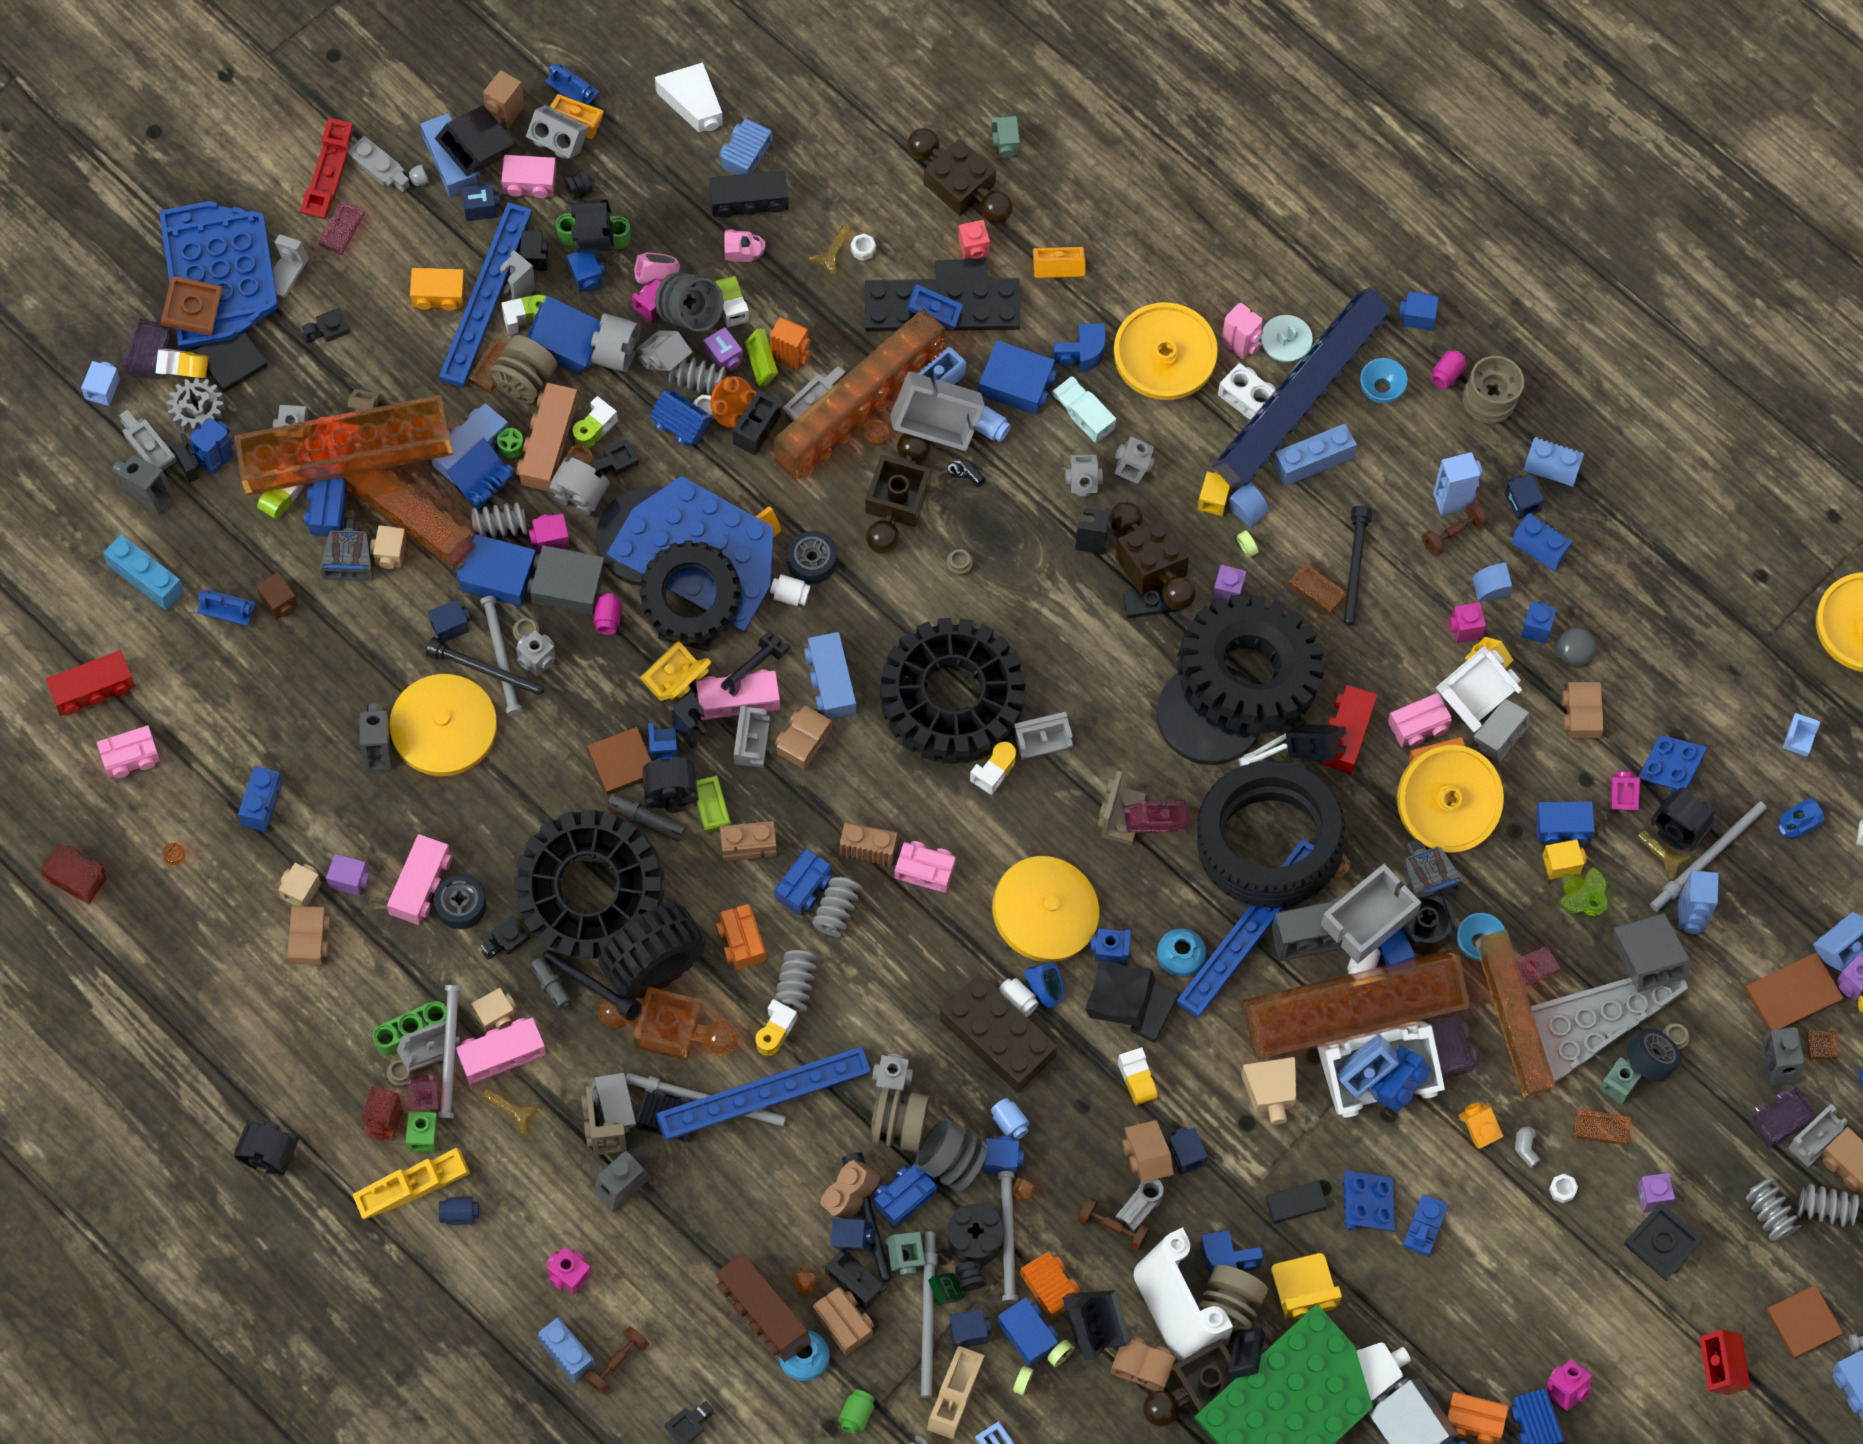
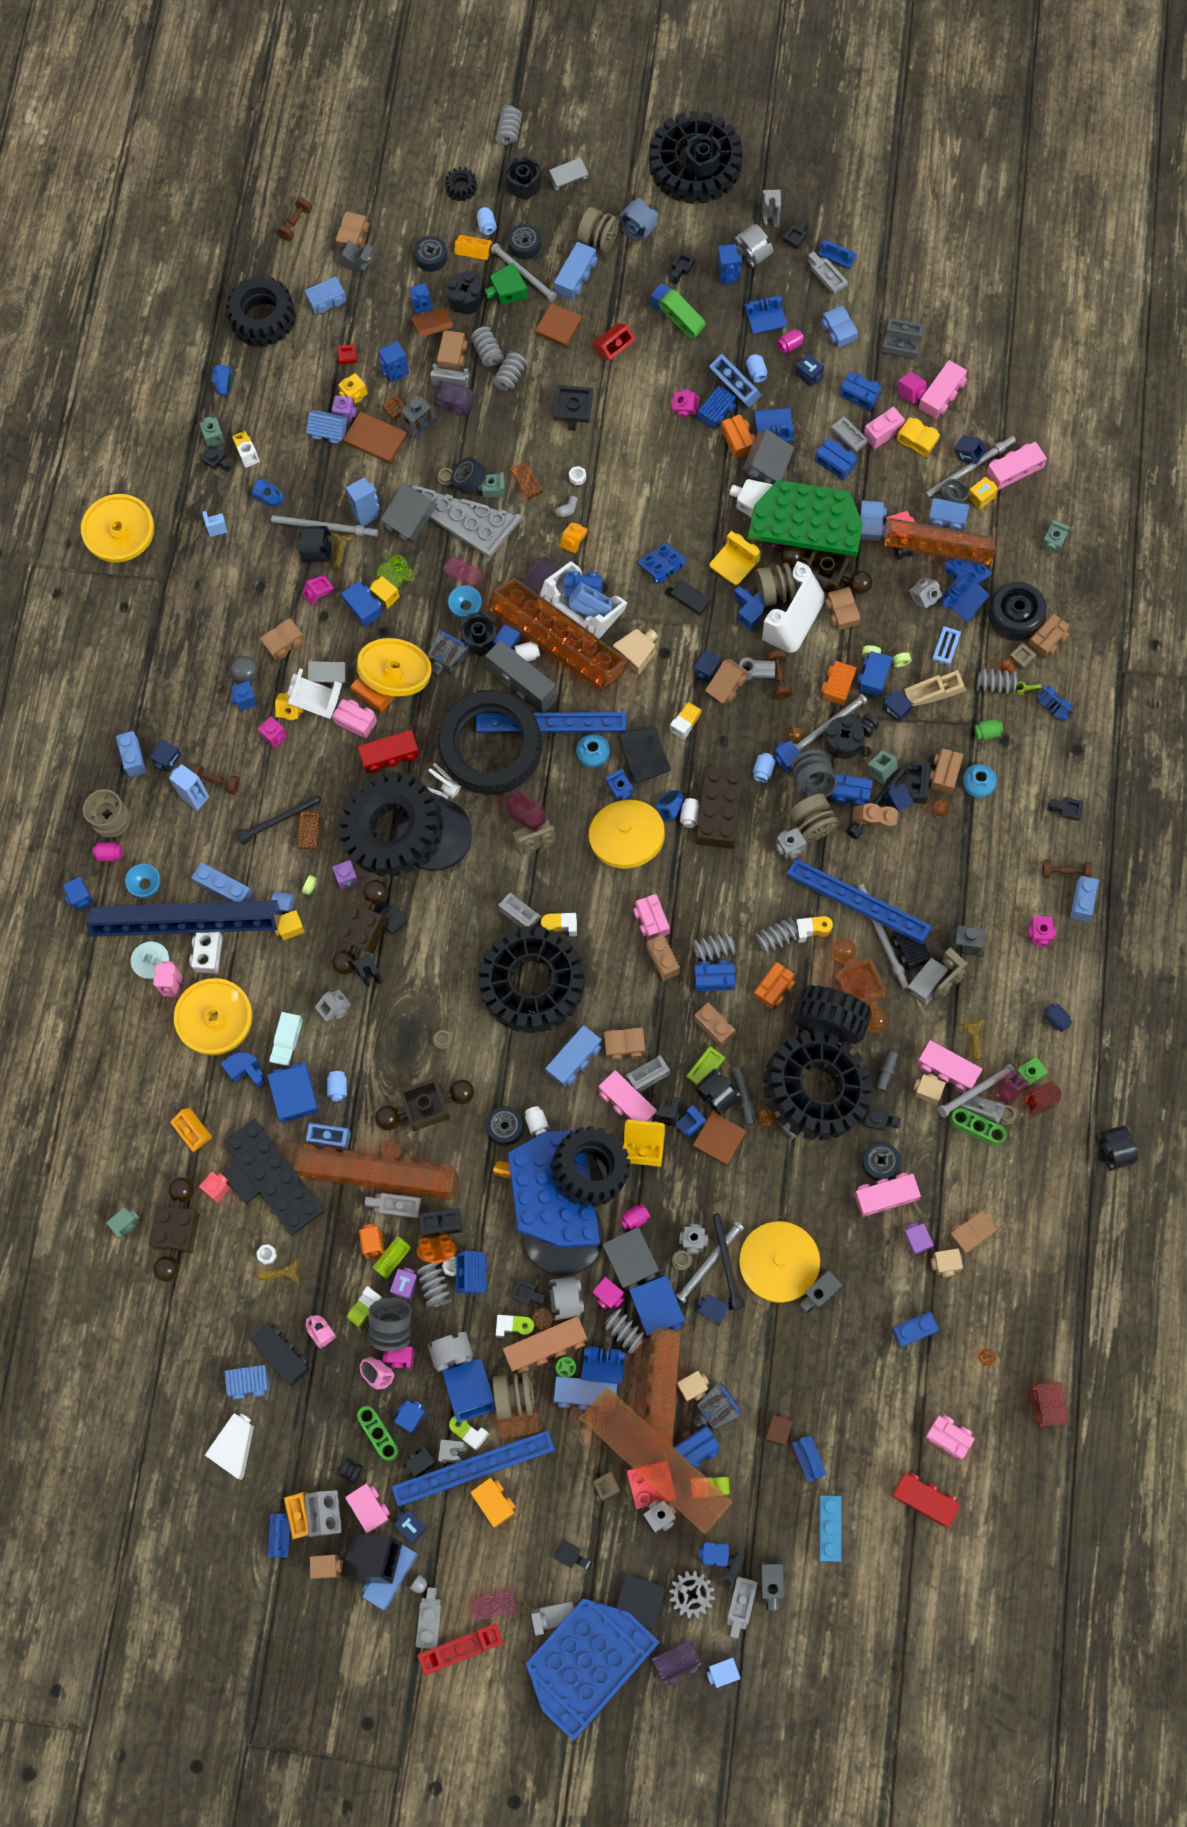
camera: 120 degrees left, 5 degrees up
leg [156,348,208,378] -> none
dark orange tile [160,276,223,336] -> none
yellow slope [352,1148,470,1220] -> none
black piece [543,950,642,1021] -> none
black brick [570,199,614,253] -> none
light grey brick [636,330,692,371] -> none
reddish brown brick [716,1253,811,1363] -> none
black hinge [721,631,791,697] -> none
light grey piece [890,371,985,451] -> none
blue hinge [906,284,963,330] -> none
light grey bar [921,1231,938,1398] -> none
dark green tile [928,1273,964,1305] -> none
black arm [947,461,986,487] -> none
black bracket [1062,1290,1131,1360] -> none
light grey brick [1114,437,1155,484] -> none
black tile [1228,1327,1265,1379] -> none
black hinge [1285,724,1347,761] -> none
light grey piece [1321,864,1421,964] -> none
blue hinge [1403,1194,1449,1256] -> none
medium blue brick [1472,562,1512,602] -> none
clear orange brick [1475,929,1555,1098] -> none
blue brick [1511,513,1572,571] -> none
medium lavender brick [1637,1173,1675,1213] -> none
blue hinge [1638,735,1707,792] -> none

